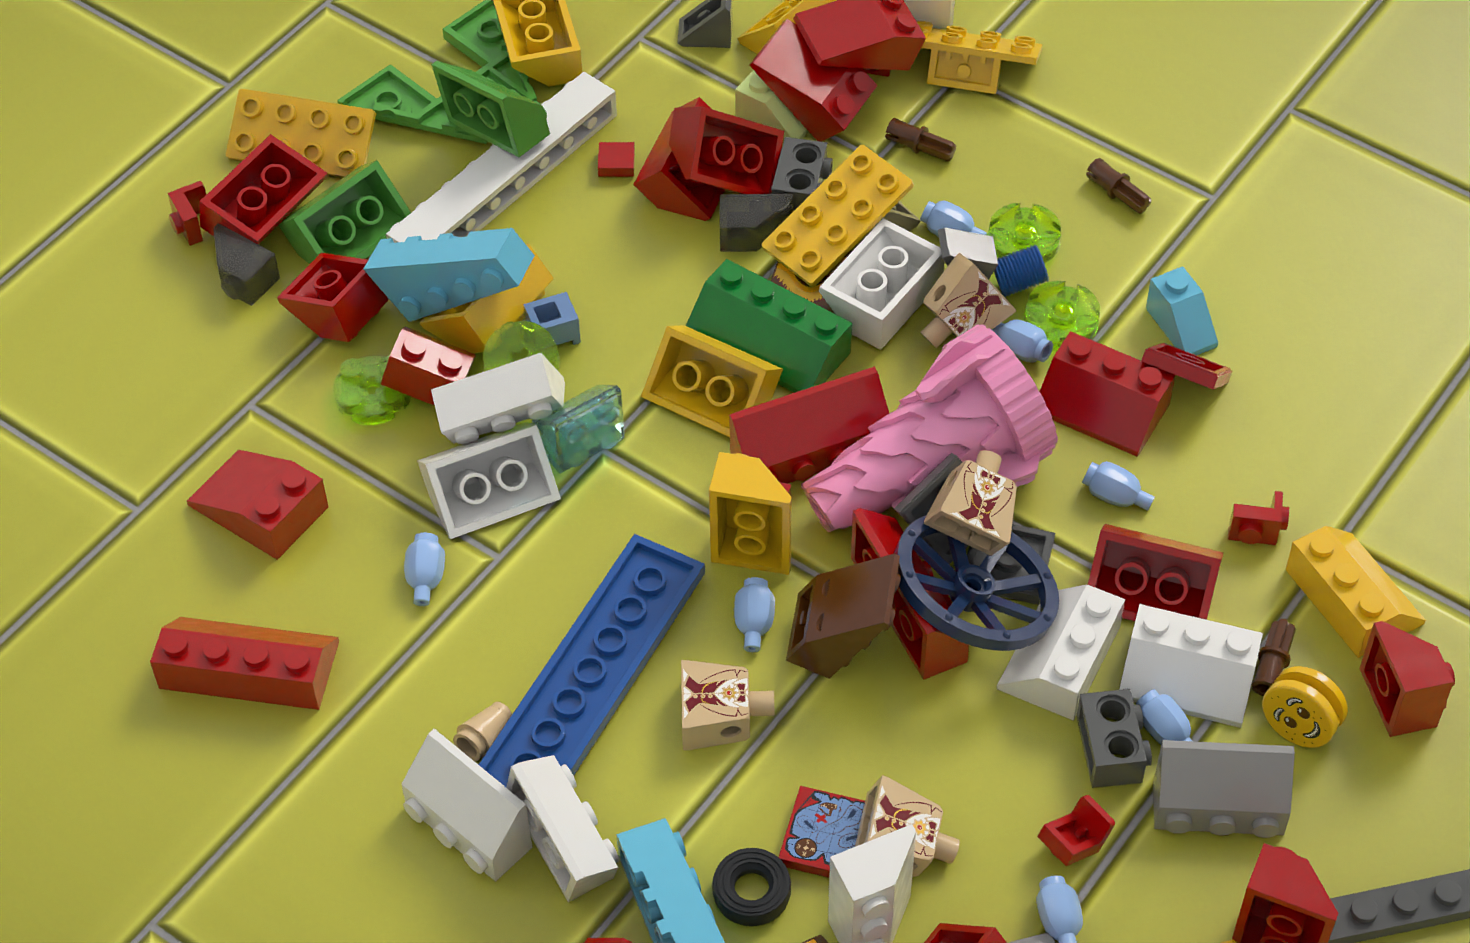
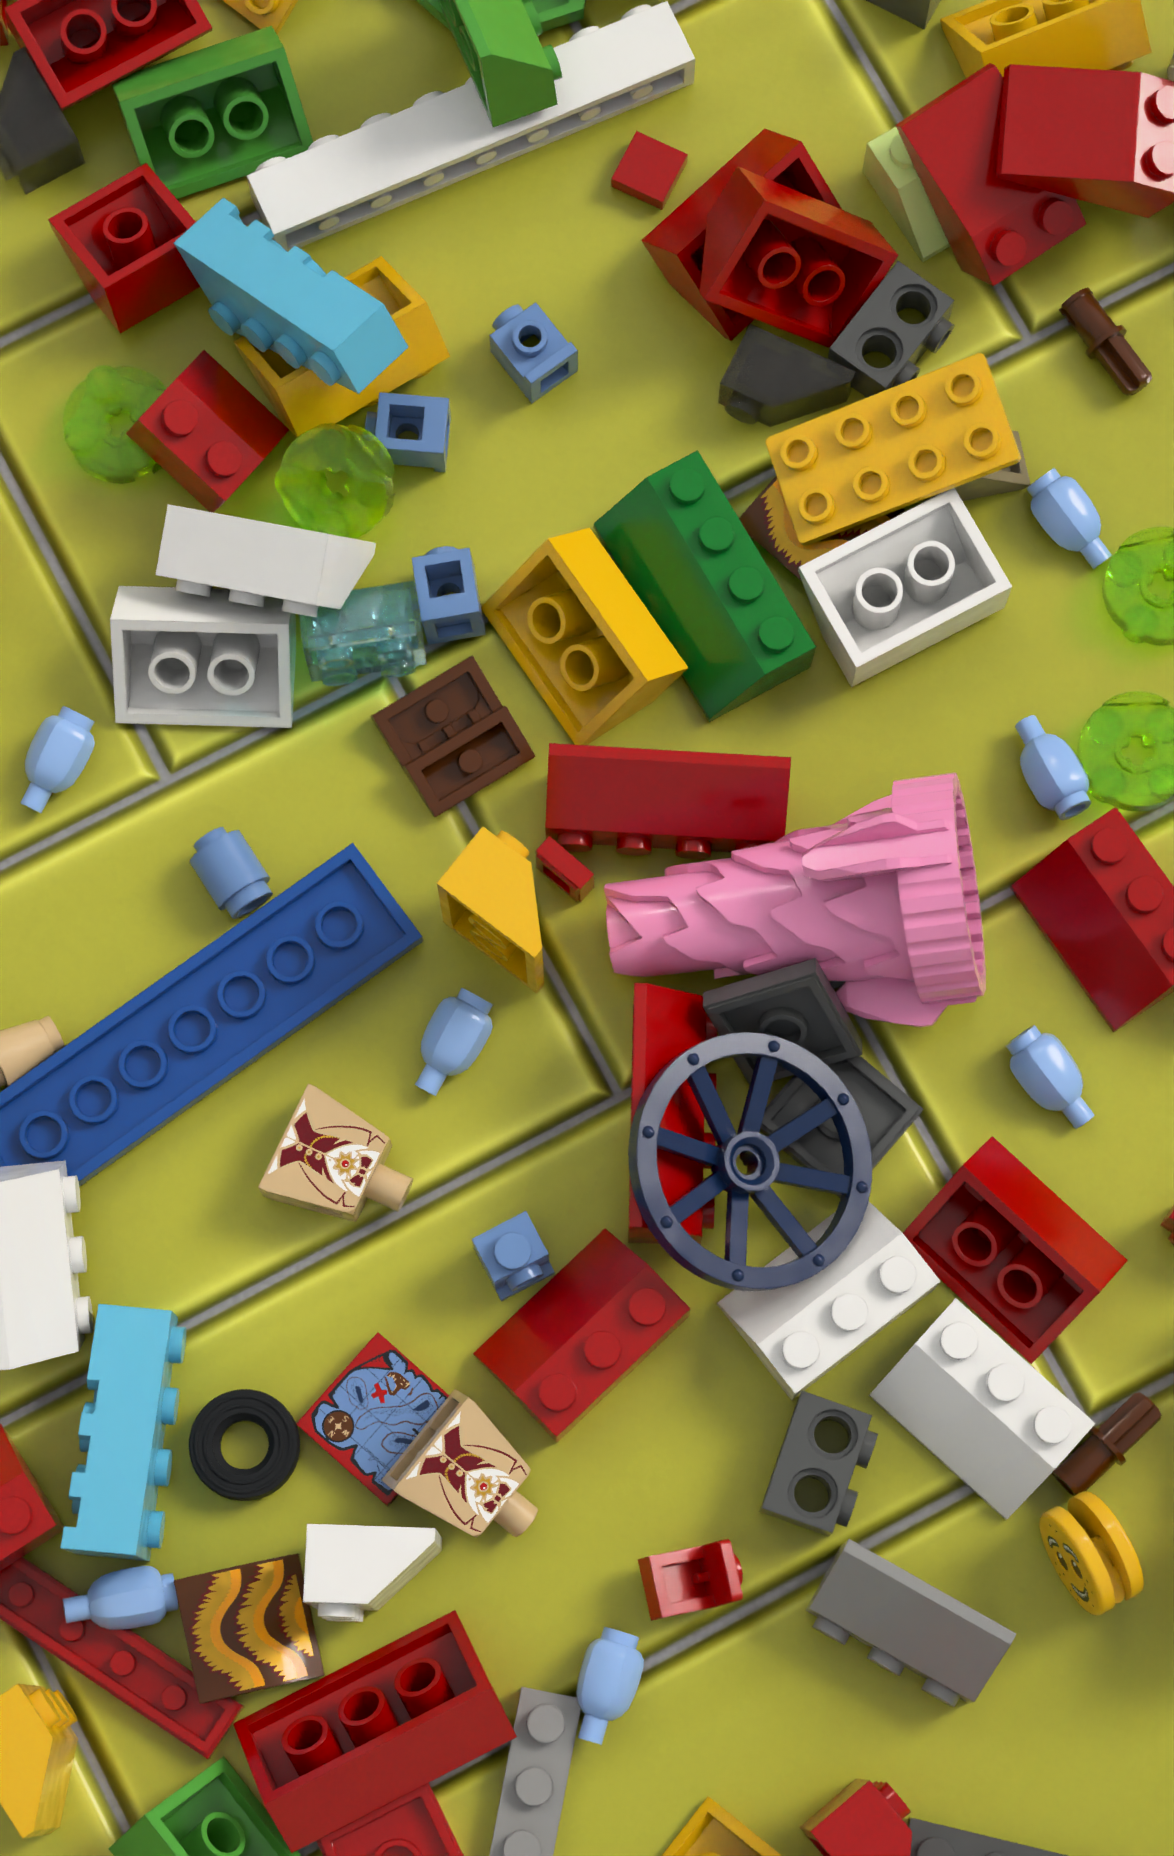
camera: 25 degrees right, 25 degrees up
reddish brown slope [786,554,901,679] -> none
tan torso [921,252,1016,348] -> none
tan torso [923,450,1017,556] -> none
slope [938,228,998,280] -> none
blue piece [994,244,1049,298] -> none
light blue plant [1135,689,1192,745] -> none
none -> medium blue brick [189,827,273,919]
none -> reddish brown slope [370,655,536,817]
none -> medium blue brick [412,546,486,645]
none -> medium blue brick [472,1211,555,1302]
none -> red slope [473,1228,690,1443]
none -> medium blue brick [489,302,578,403]

